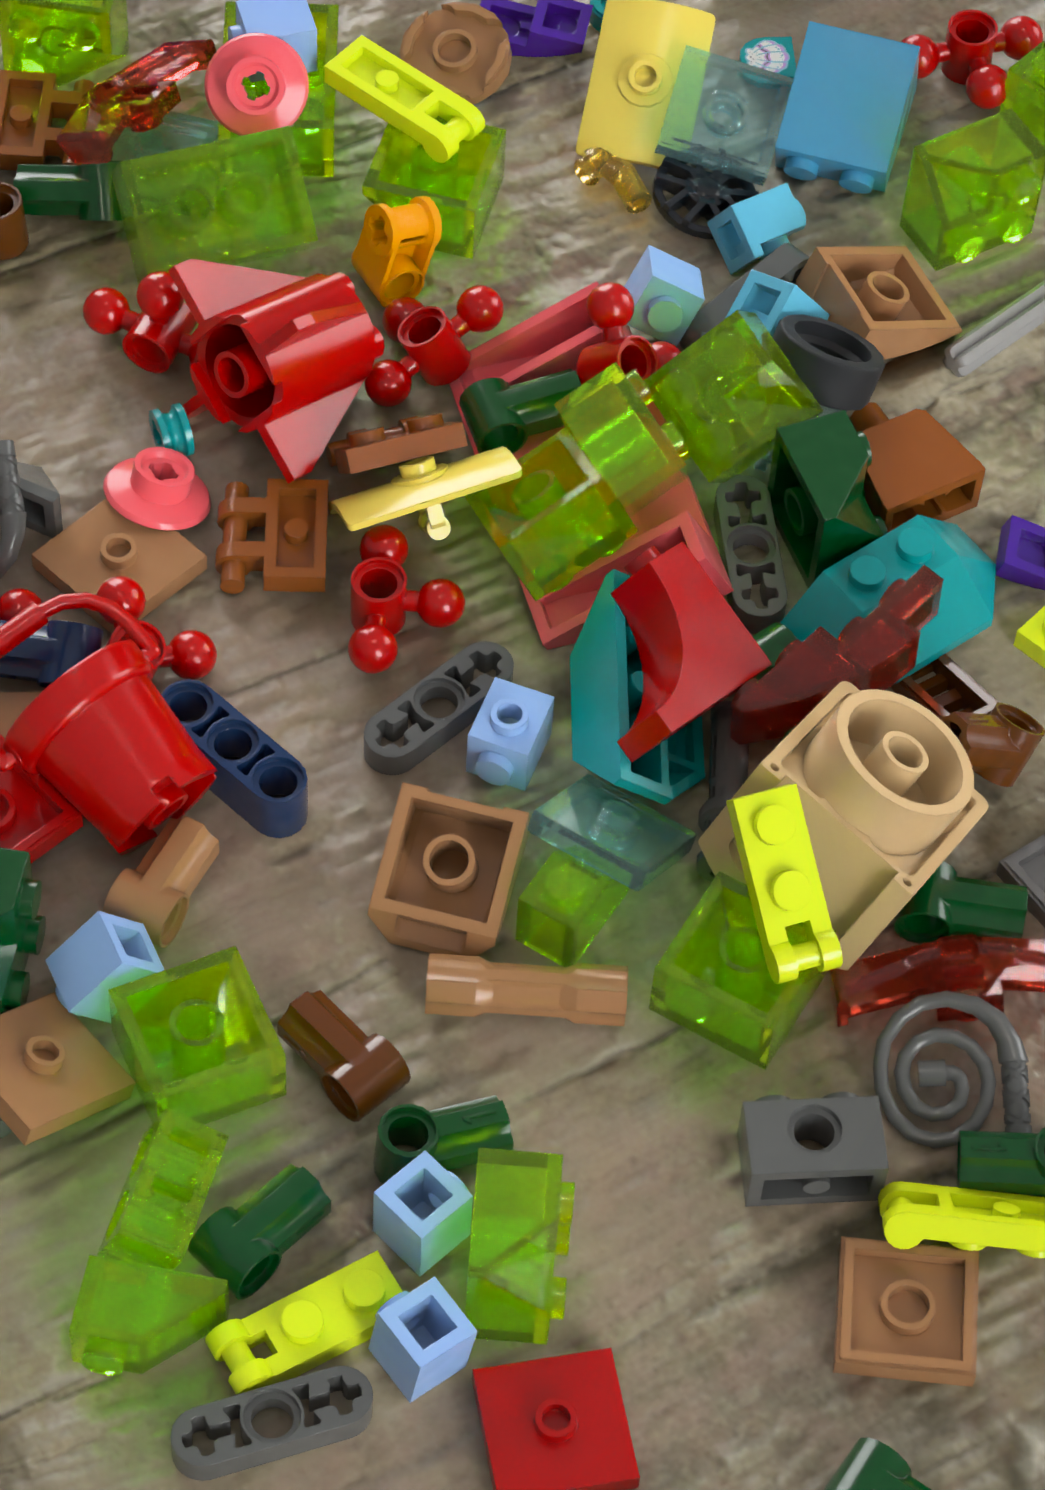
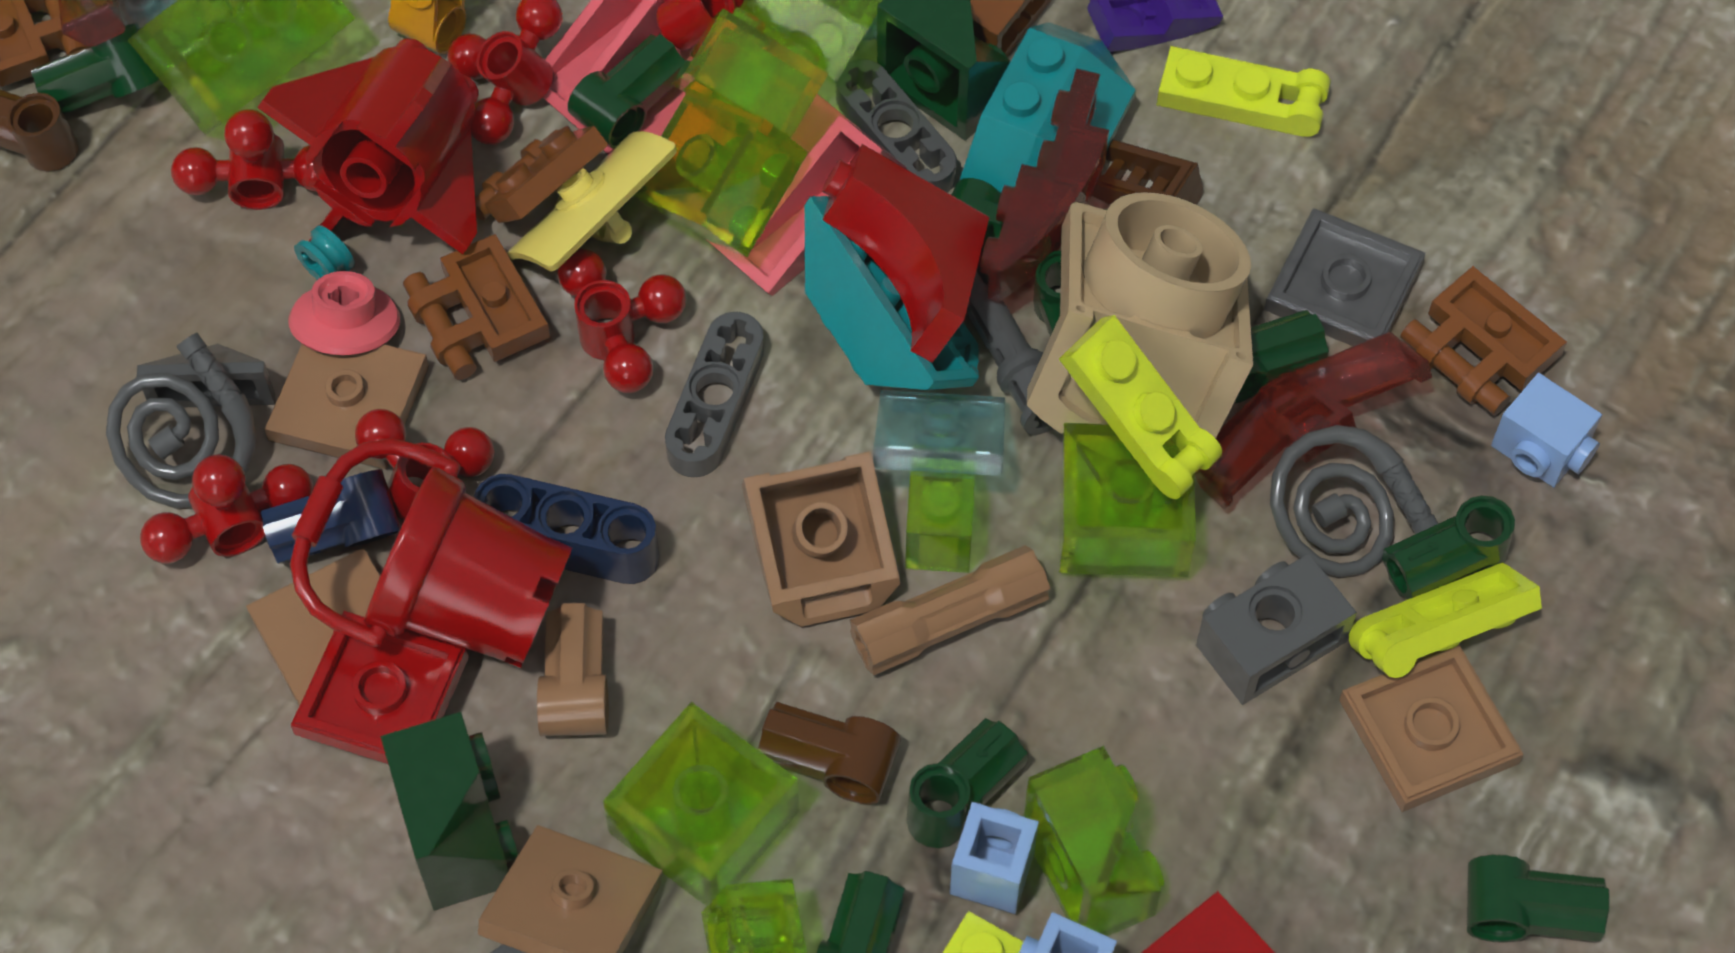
camera: 25 degrees left, 5 degrees up
light blue brick [45,911,167,1024] -> none
light blue brick [466,677,555,791] -> none
reddish brown piece [937,703,1045,787] -> none

